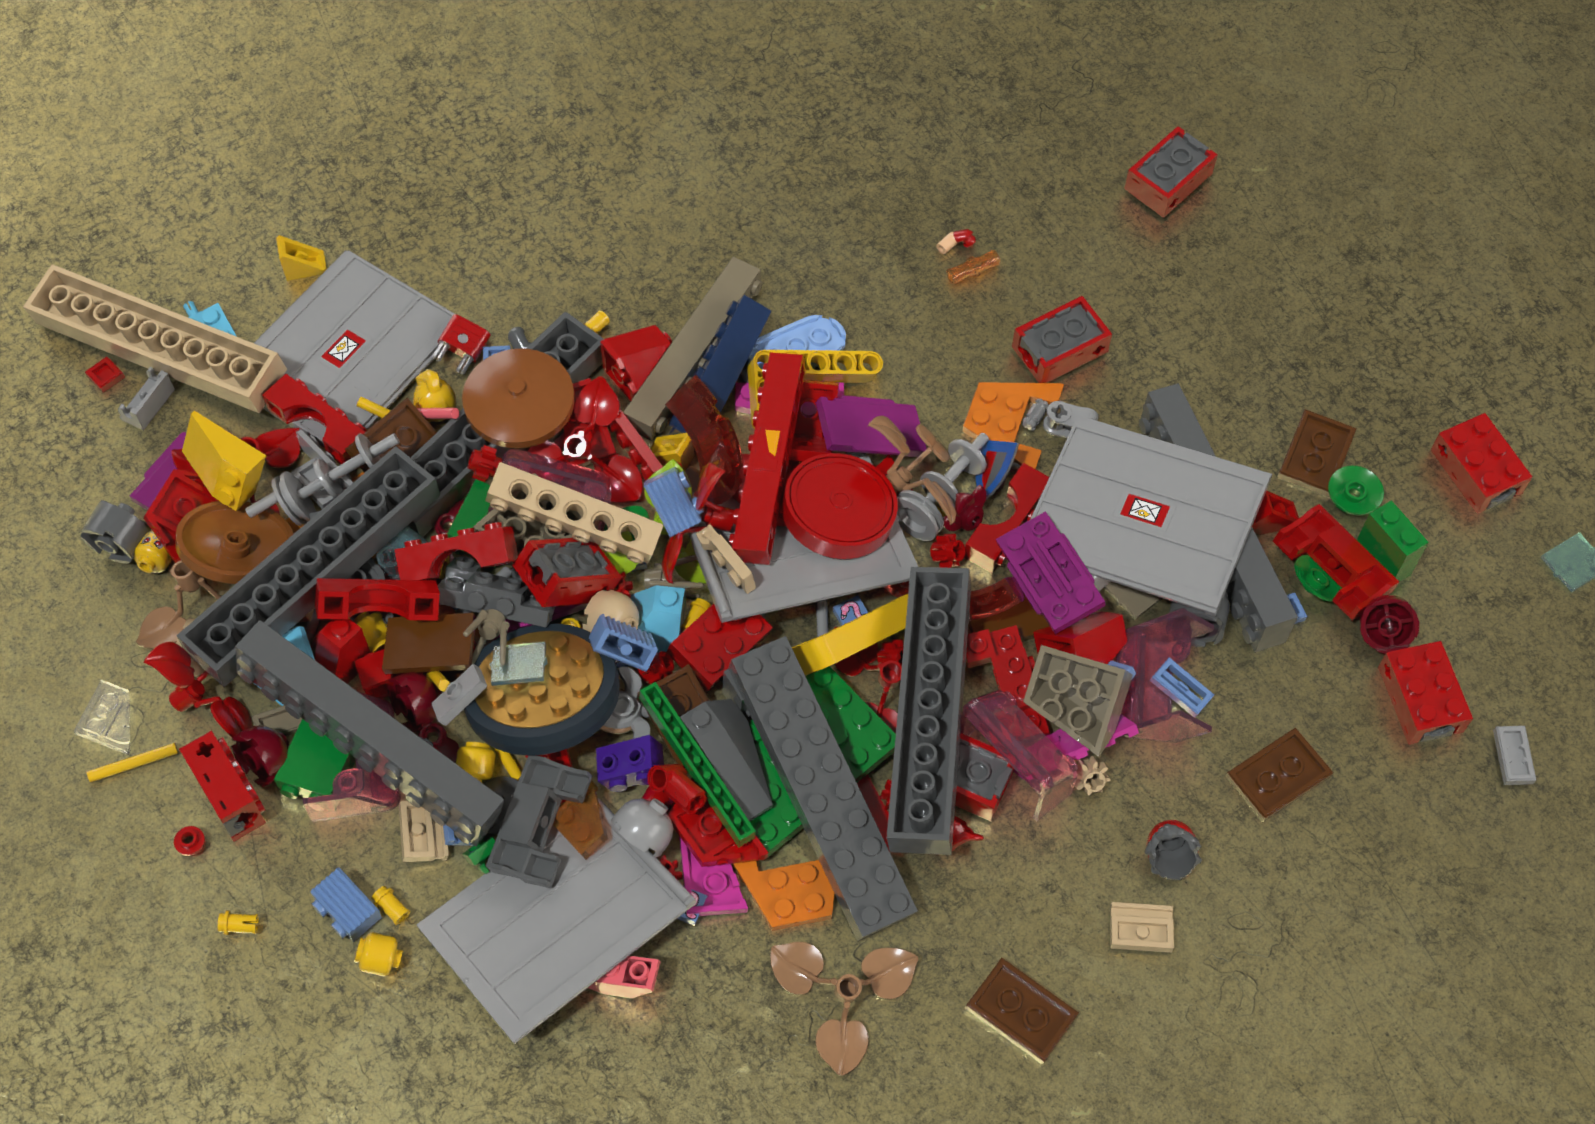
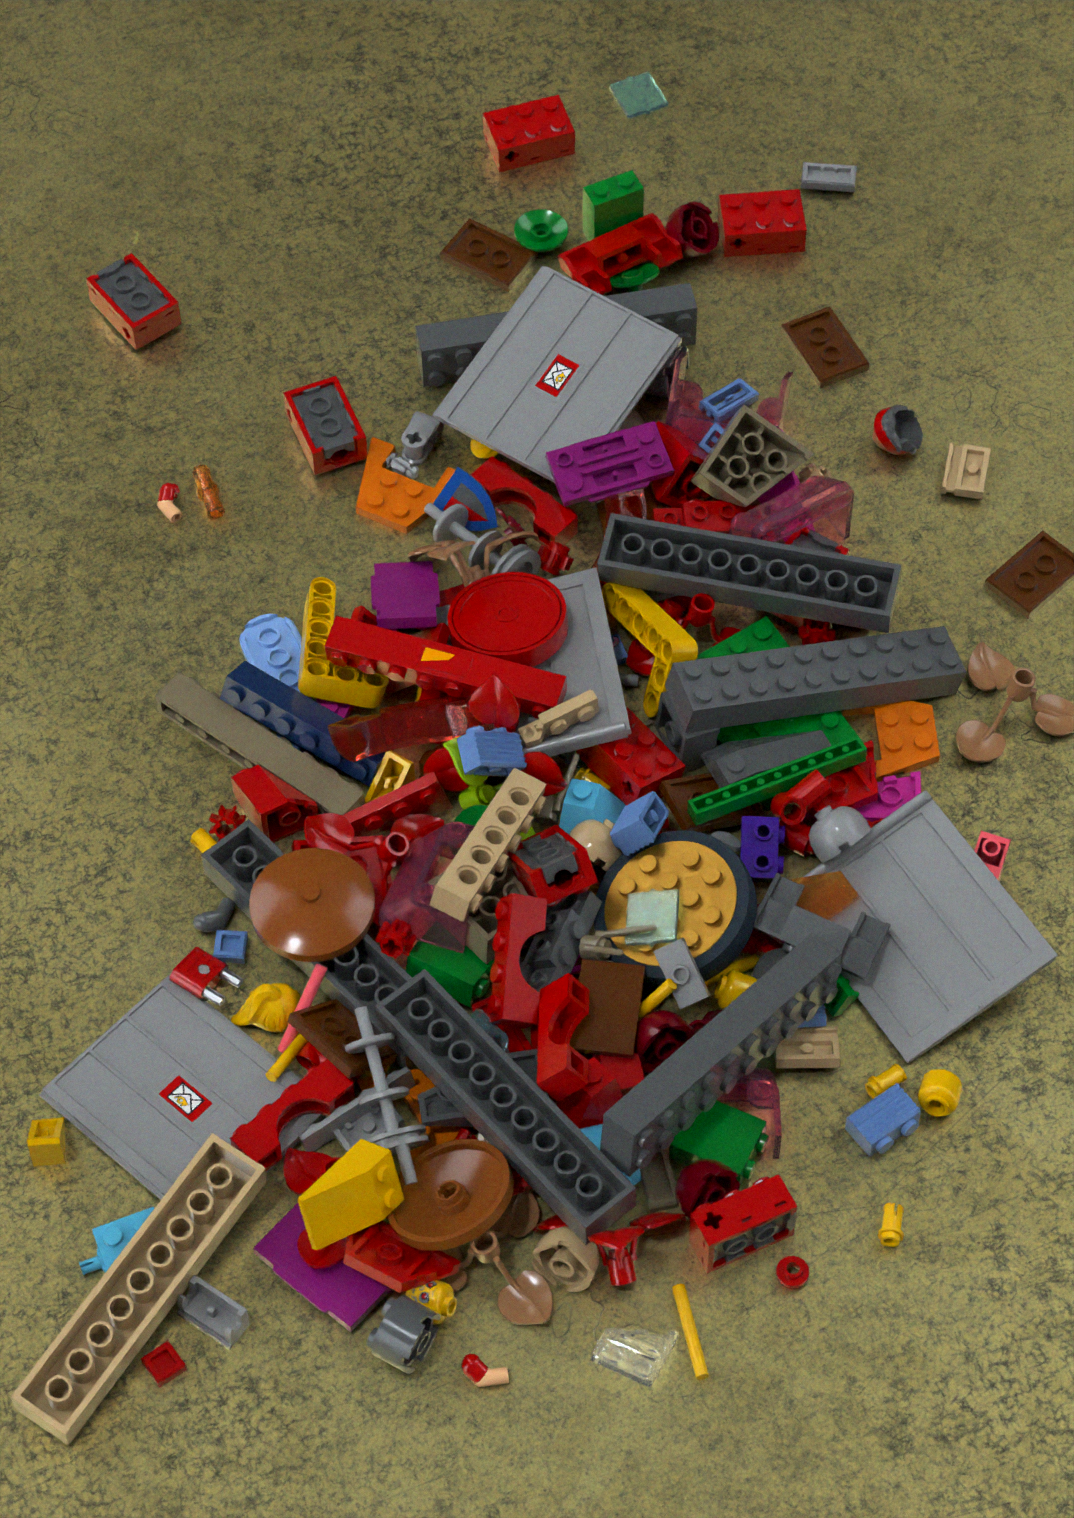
camera: 80 degrees left, 5 degrees down
none -> red gear [209,805,246,842]
none -> arm [461,1353,509,1387]

